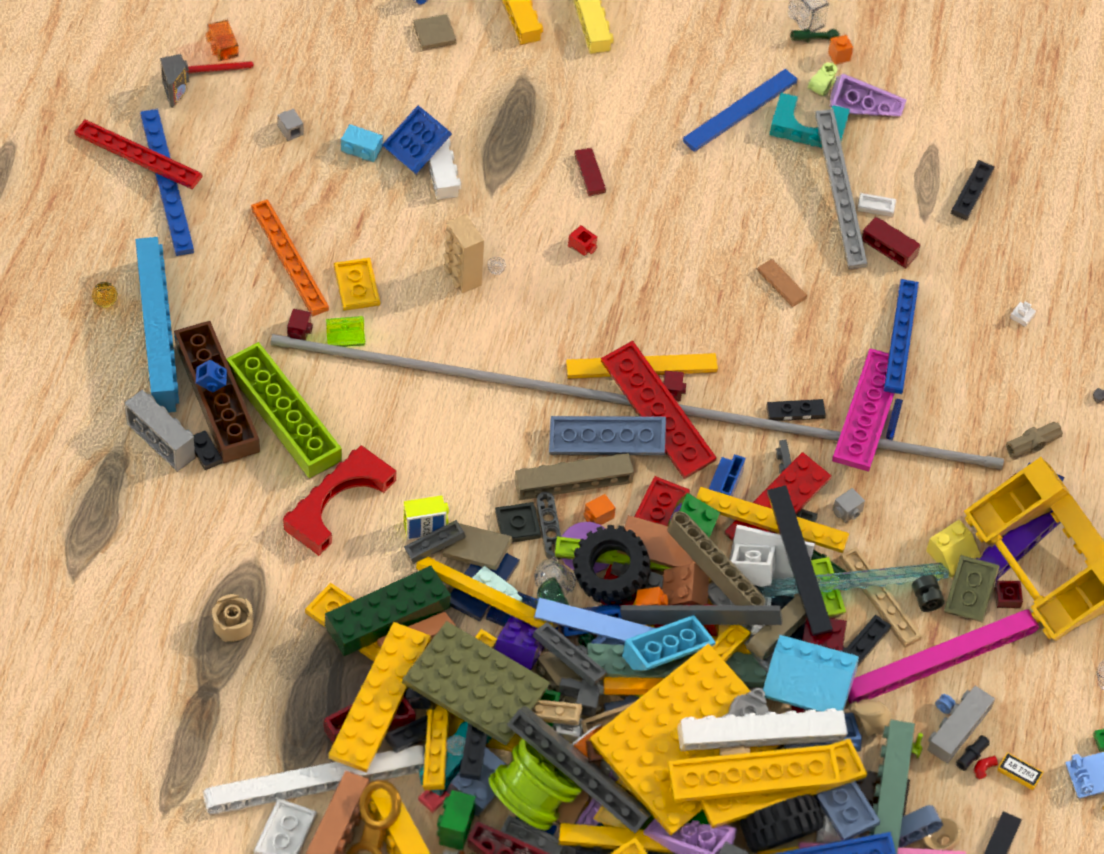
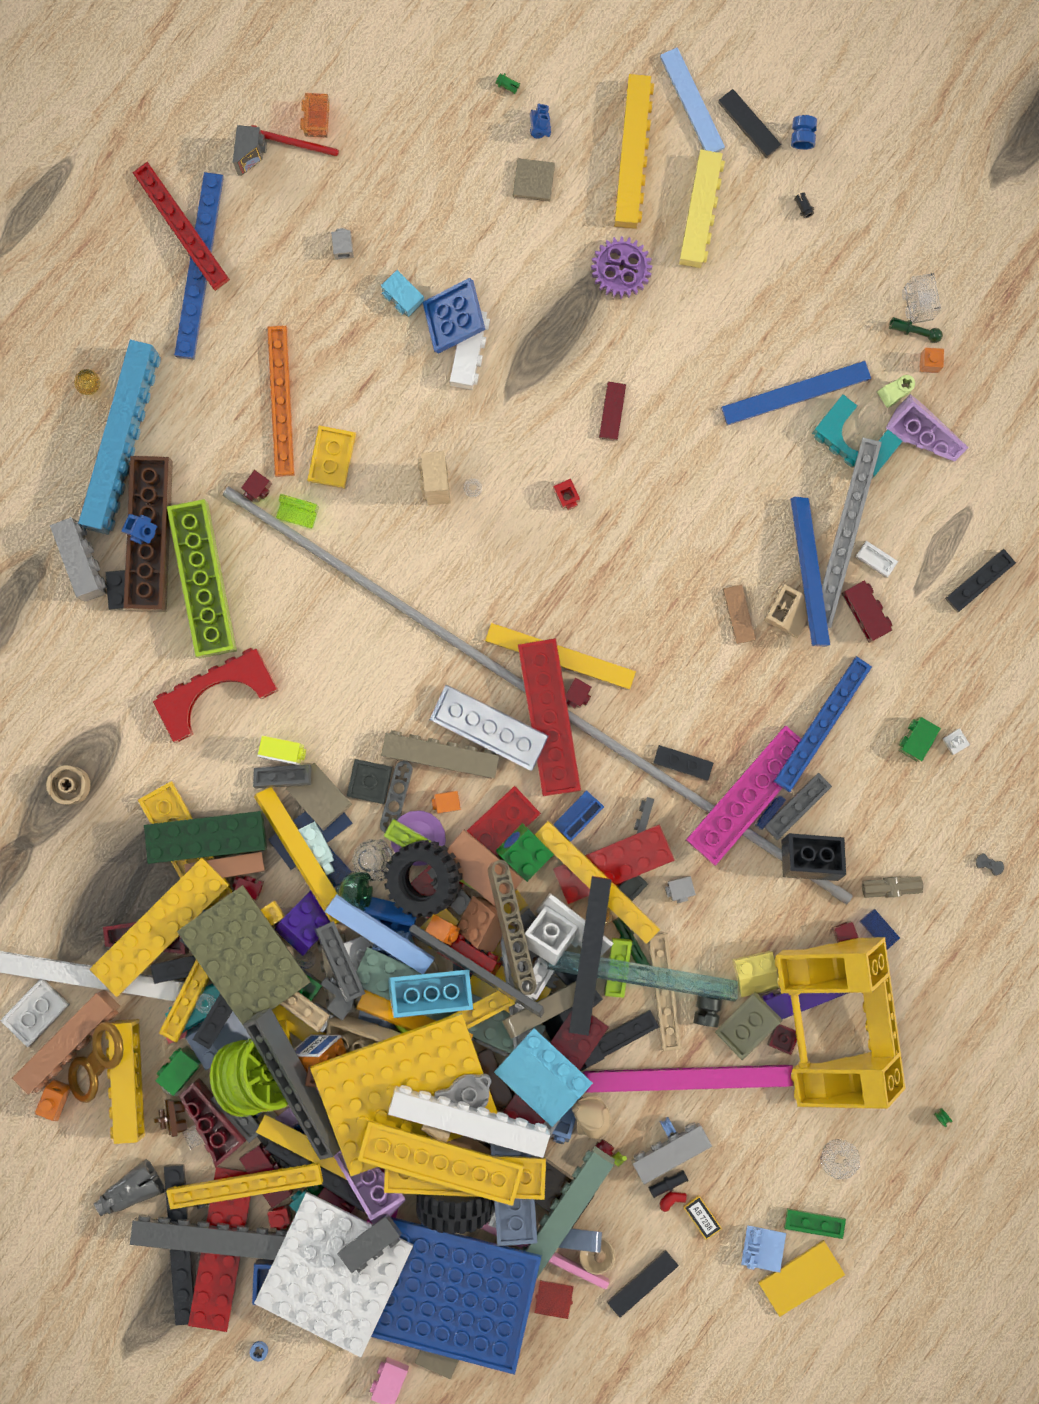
camera: 25 degrees right, 30 degrees up
none -> medium lavender gear [591,236,652,299]
none -> dark grey plate [763,773,832,840]
none -> tan slope [764,584,808,638]
none -> black brick [781,833,846,881]
none -> blue tile [791,496,830,647]
none -> green brick [898,717,941,762]

